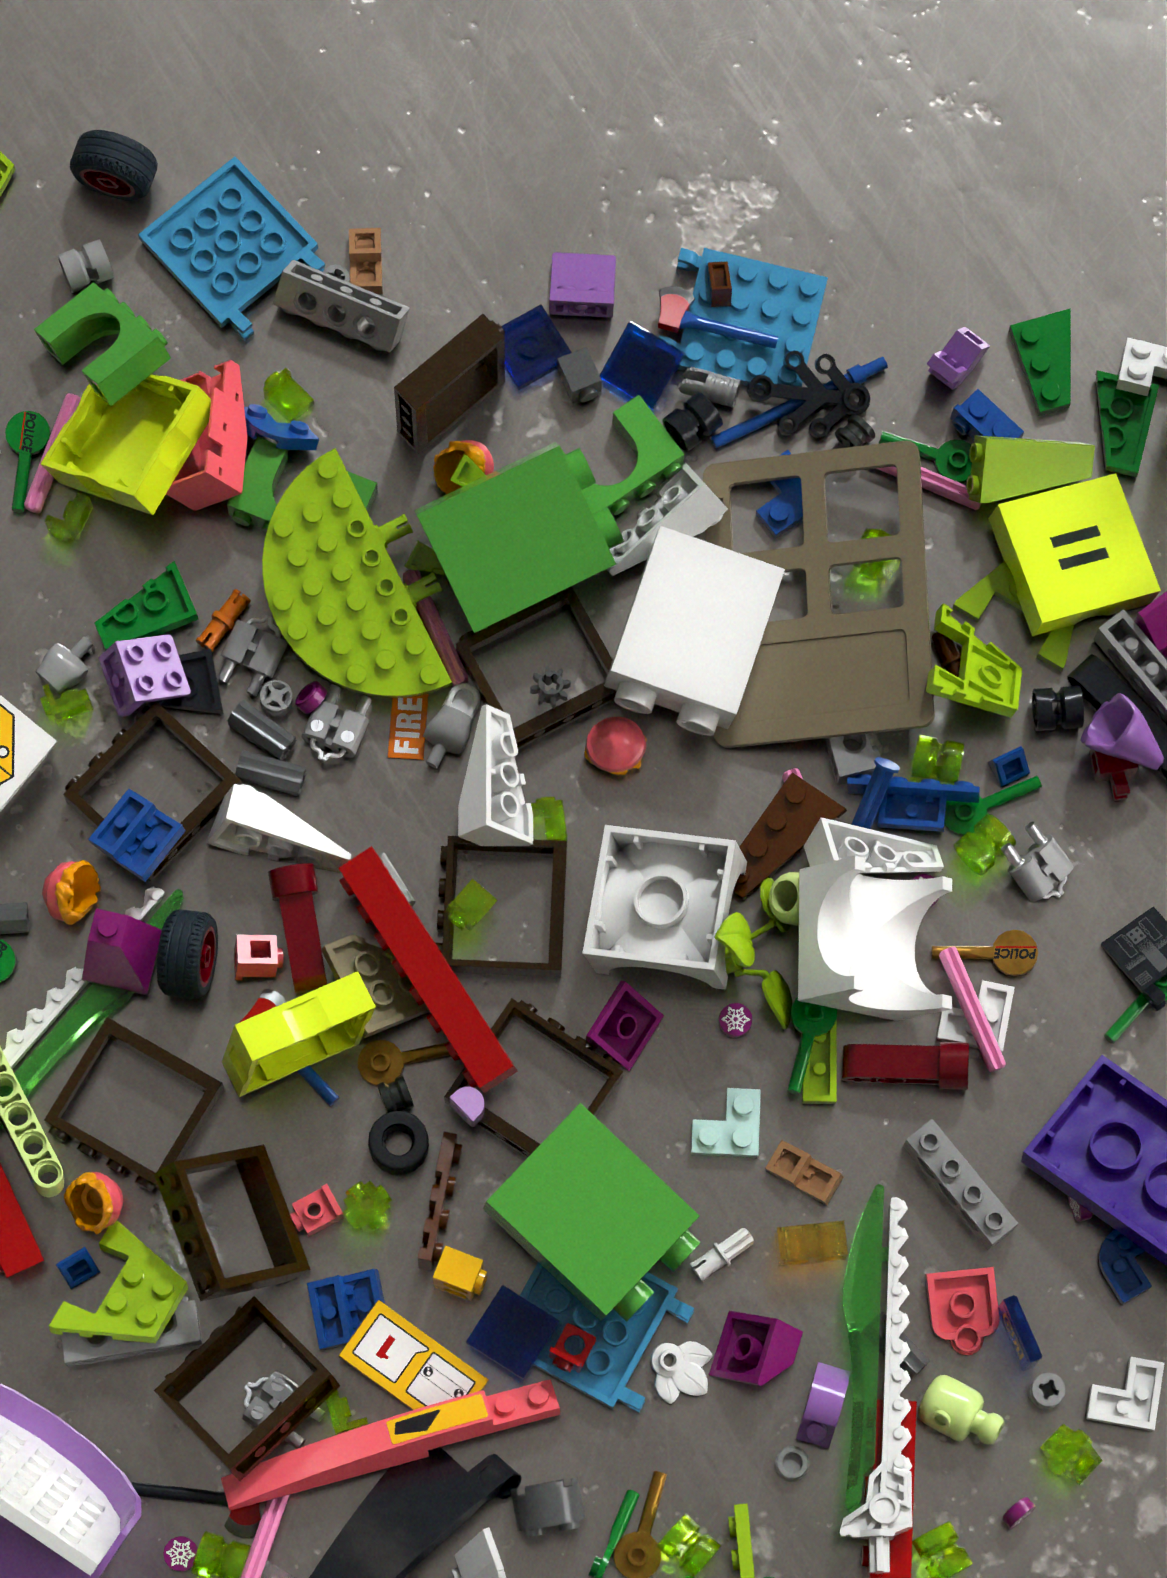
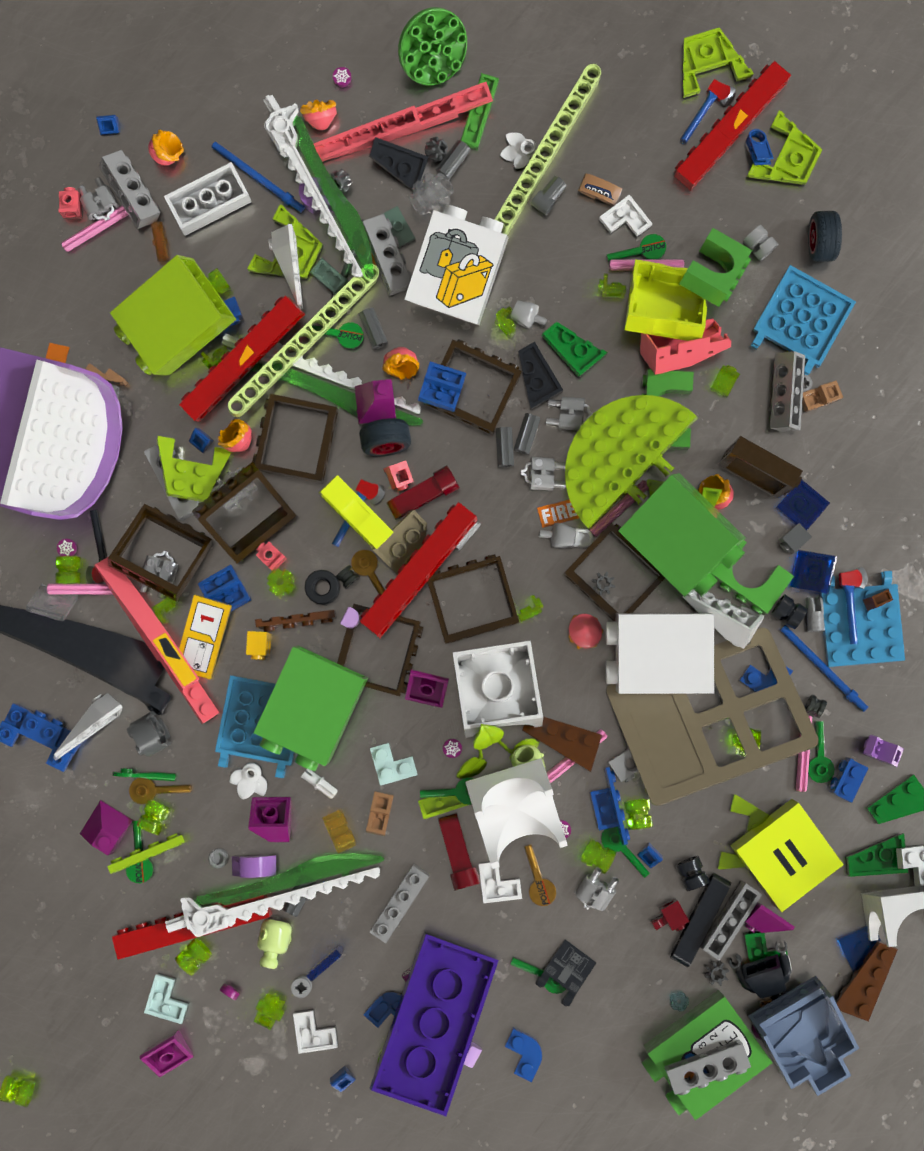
camera: 75 degrees right, 10 degrees up
medium lavender bracket [99,634,191,717] -> none
orange pin [195,589,251,652] -> none
white wedge [207,784,351,872] -> none
blue plate [244,404,319,450] -> none
light grey wheel [260,680,293,718] -> none
magenta tile [295,681,327,714] -> none
clear neon green bracket [445,878,497,932] -> none
white wedge [458,704,533,846] -> none
clear blue tile [466,1285,560,1380] -> none
medium lavender bracket [549,252,616,317] -> none
red bracket [549,1323,596,1373] -> none
black plant [747,351,870,438] -> none
white wedge [804,817,944,874] -> none
blue axle [851,757,900,829] -> none
coral plate [925,1267,1000,1355] -> none
lime wing [926,603,1022,718] -> none
reddish brown axle [932,632,961,677] -> none
bright pink axle [939,947,1006,1072] -> none
lime slope [966,435,1095,503] -> none
medium lavender hat [1081,693,1164,770] -> none

